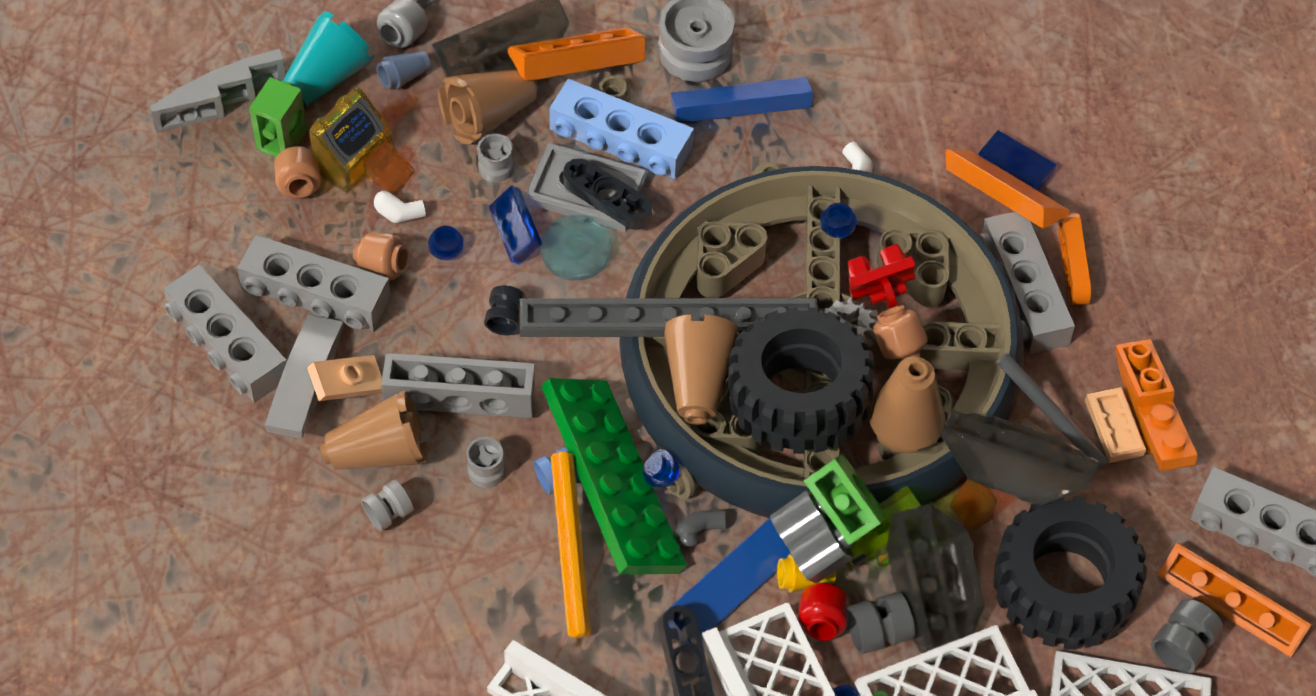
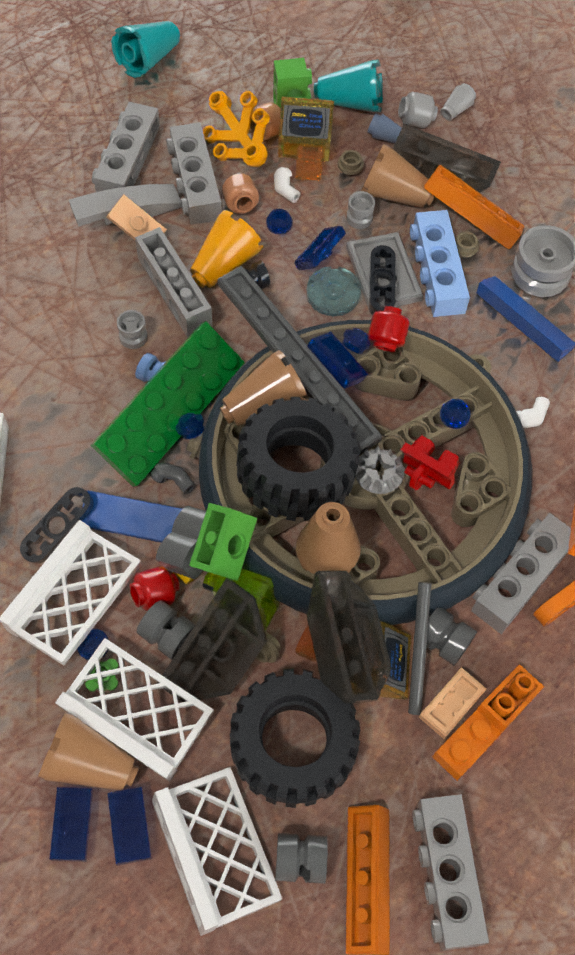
camera: 55 degrees right, 5 degrees up
light grey slope [150,49,285,133] -> none
medium nougat cone [320,390,429,470] -> none
light grey wheel [361,479,414,531] -> none
light orange axle [551,452,591,638] -> none
nougat head [872,305,928,363] -> none
none -> teal cone [111,21,180,78]
none -> light orange cone [190,210,263,288]
none -> light orange plant [203,91,270,167]
none -> clear blue plate [307,331,368,389]
none -> dark tan plate [338,150,364,175]
none -> clear blue plate [342,328,371,354]
none -> red head [368,306,410,352]
none -> dark grey wheel [427,608,477,666]

